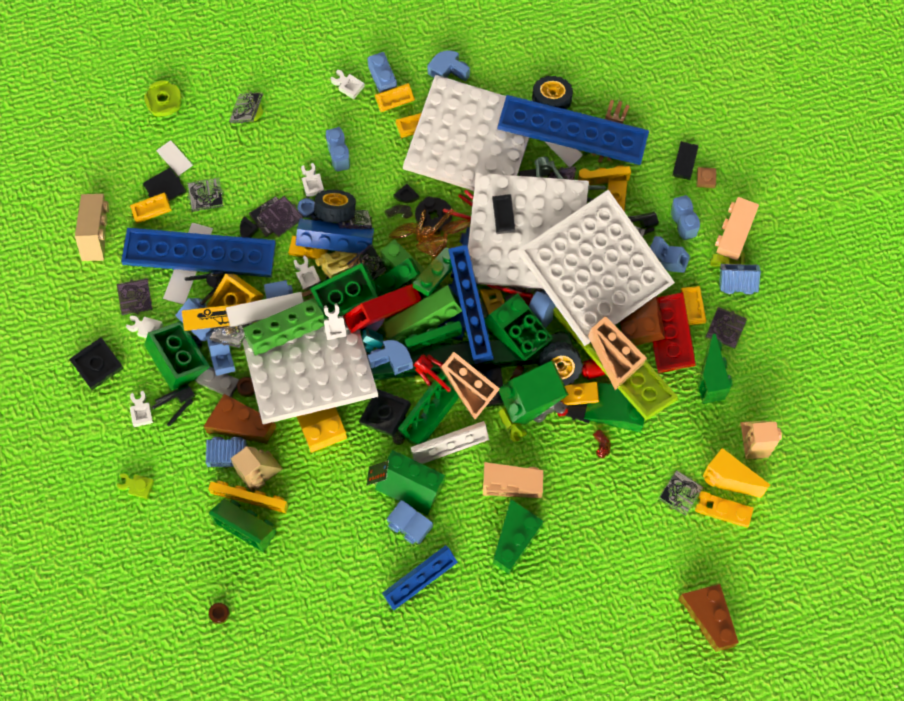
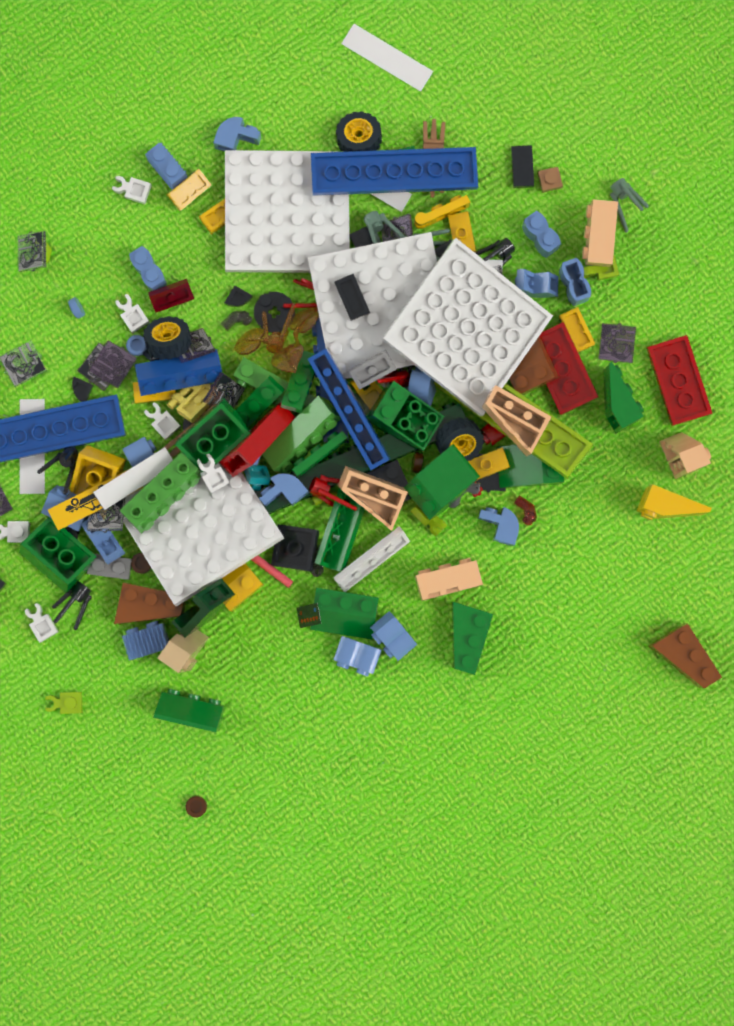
camera: 20 degrees left, 15 degrees up
yellow plate [208,481,288,513] -> none
blue plate [382,545,458,610] -> none
piece [658,470,704,516] -> none
yellow plate [695,491,754,528] -> none
medium blue brick [719,264,761,294] -> none
none -> medium blue tile [68,297,85,319]
none -> dark red plate [148,278,194,313]
none -> dark green panel [172,578,235,638]
none -> coral bar [251,555,294,588]
none -> white sticker [341,24,433,91]
none -> light grey plate [349,350,396,390]
none -> medium blue brick [370,611,417,661]
none -> medium blue brick [478,507,519,546]
none -> medium blue brick [559,258,591,306]
none -> sand green plant [610,178,649,233]
none -> red plate [646,335,712,426]

